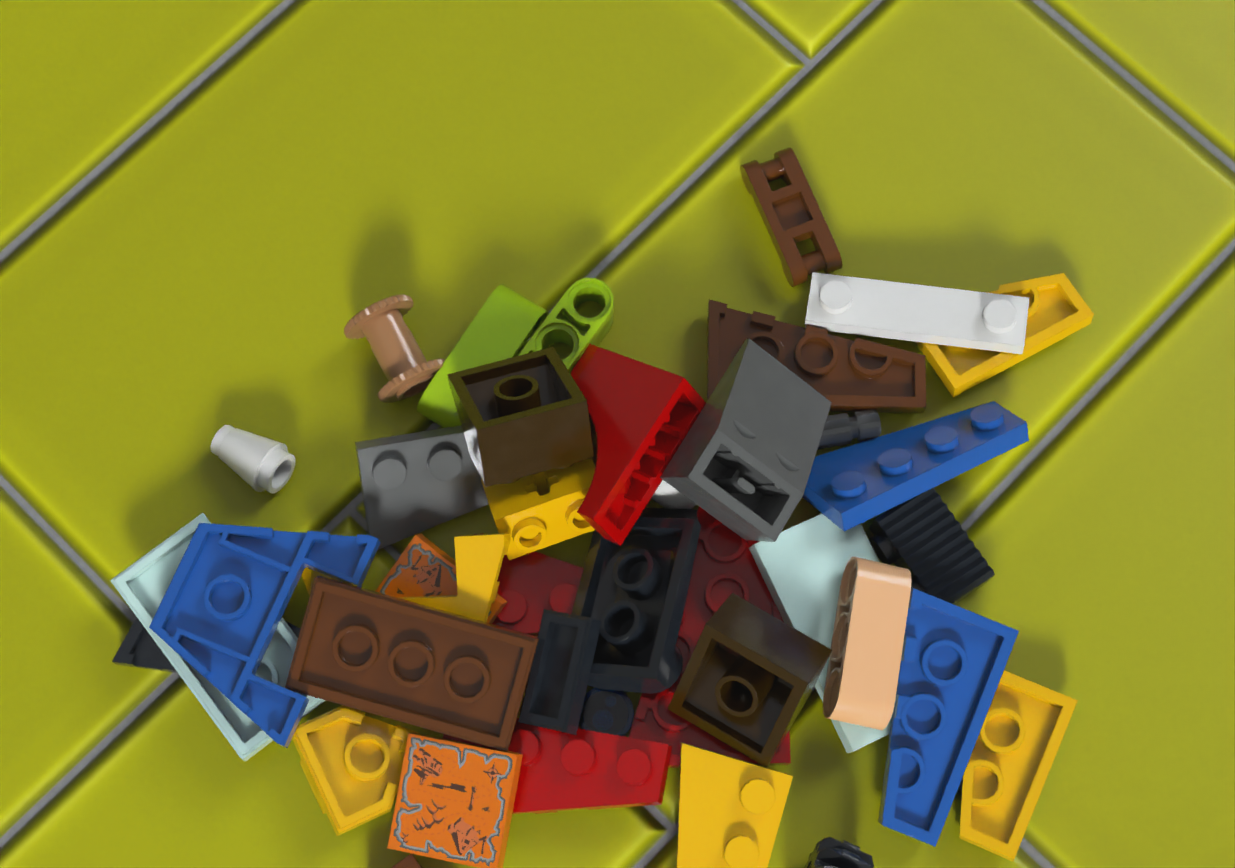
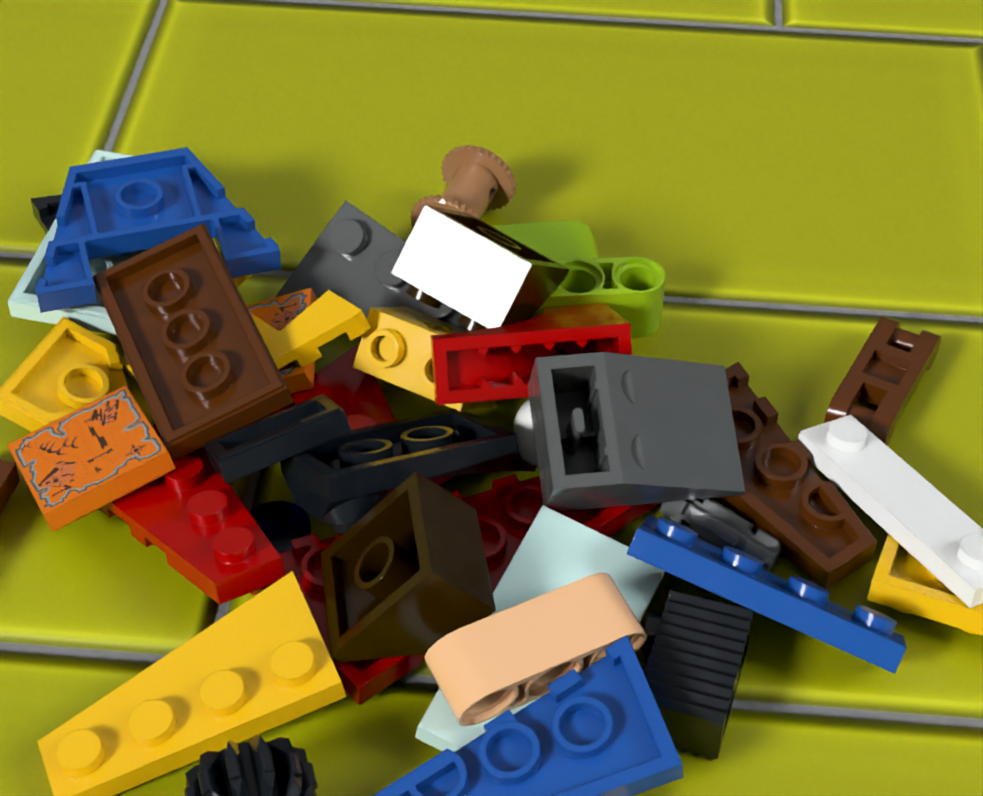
camera: 50 degrees right, 30 degrees down
white cone [211,425,296,493] -> none

